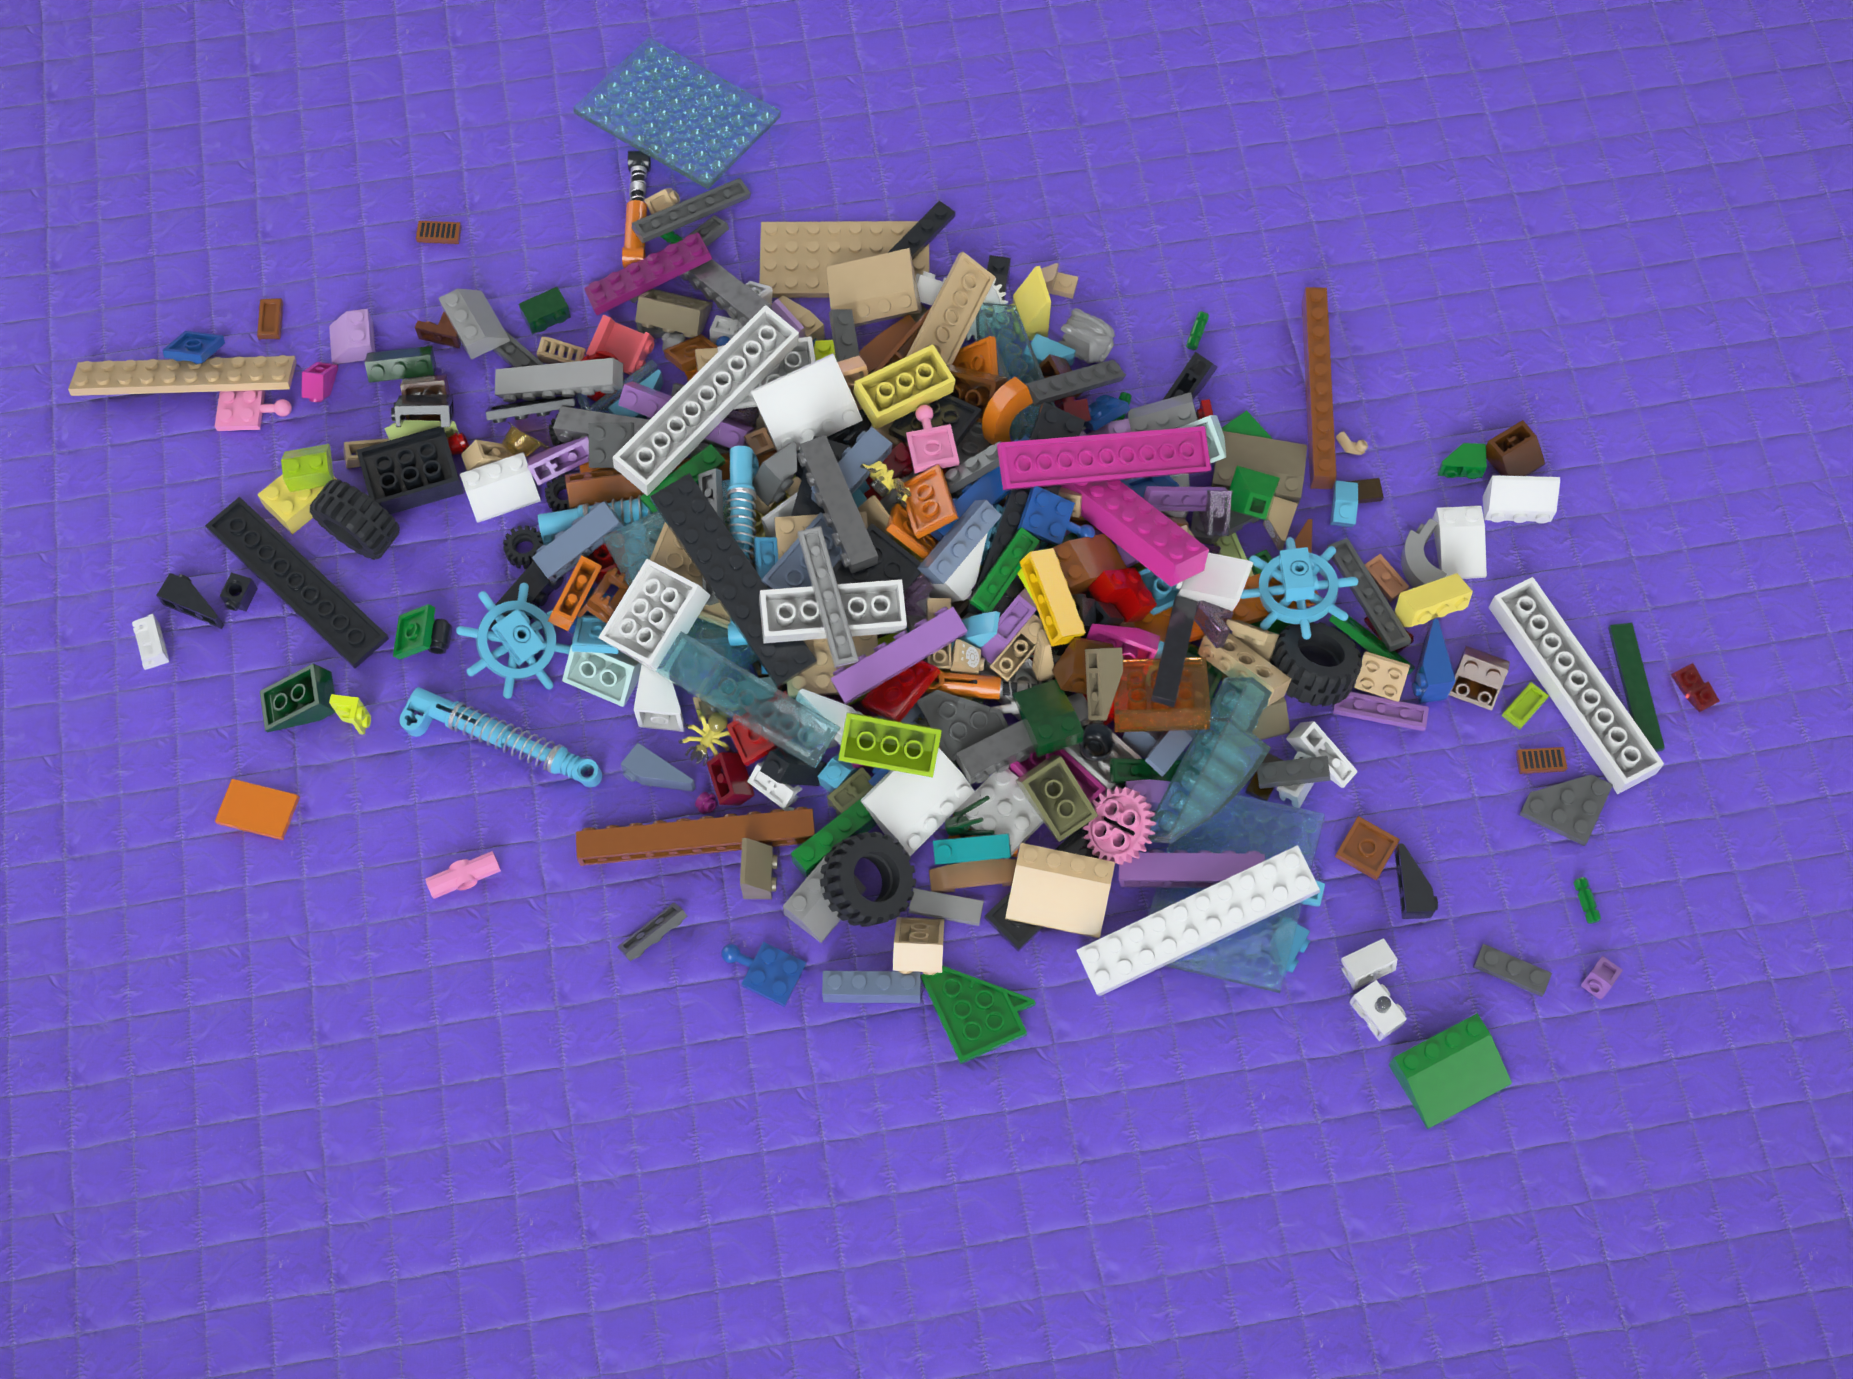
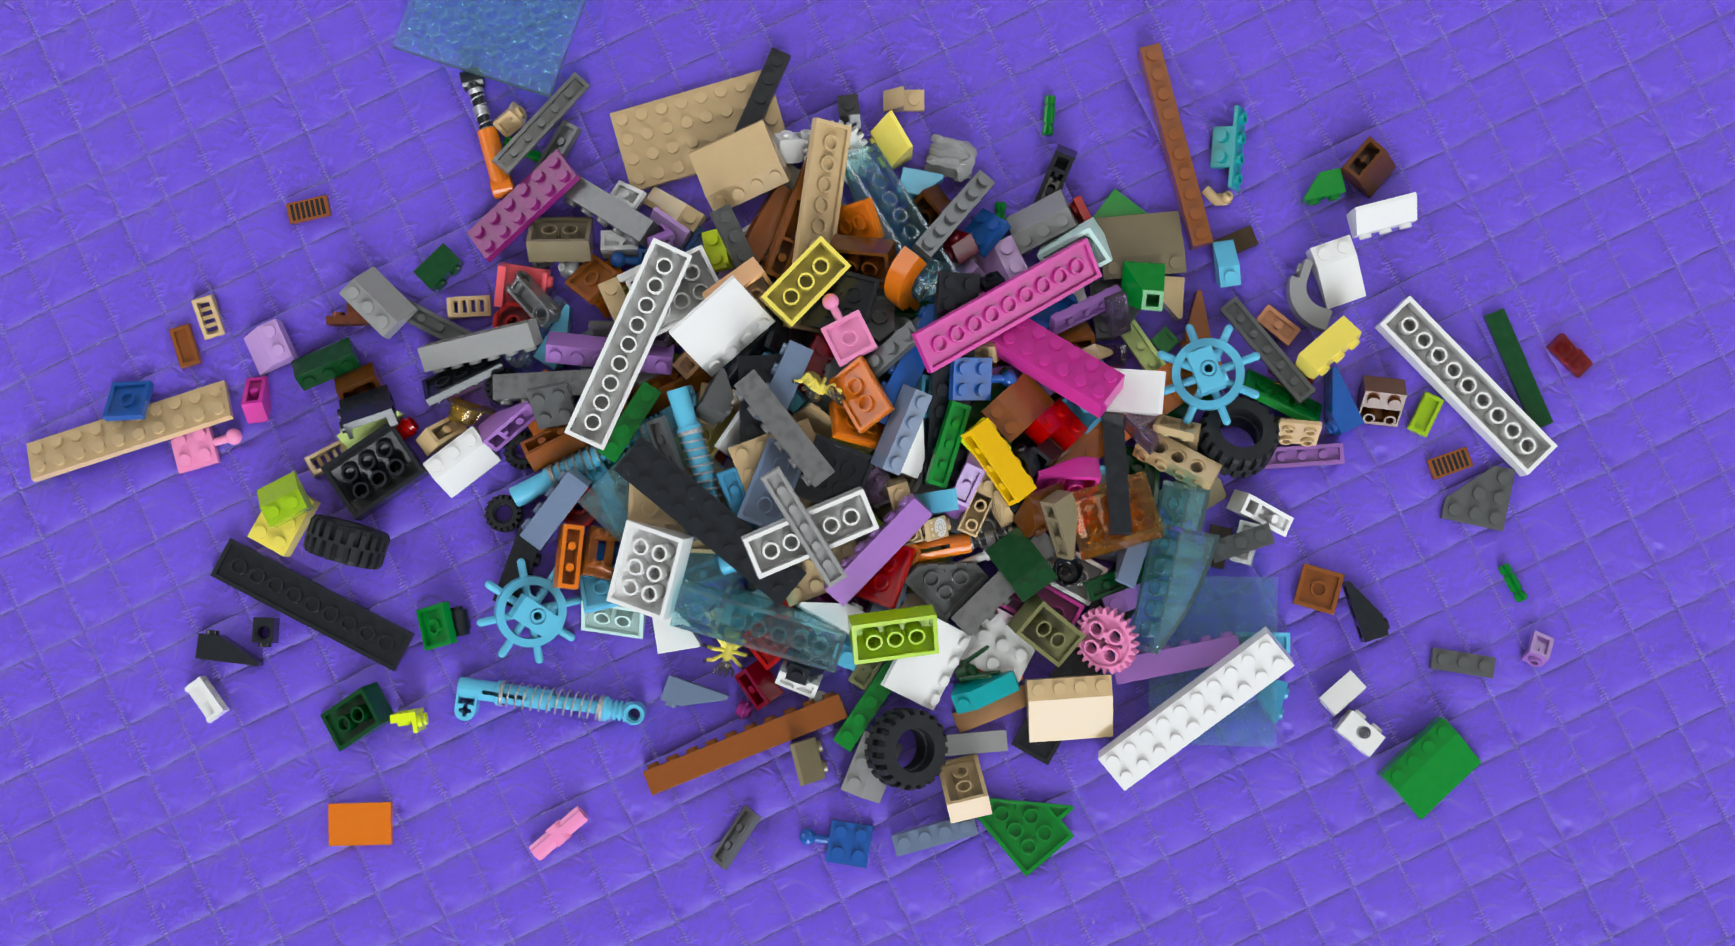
camera: 10 degrees left, 20 degrees up
none -> tan slope [191,294,226,340]
none -> flat silver piece [506,271,561,328]
none -> teal bracket [1210,105,1248,191]

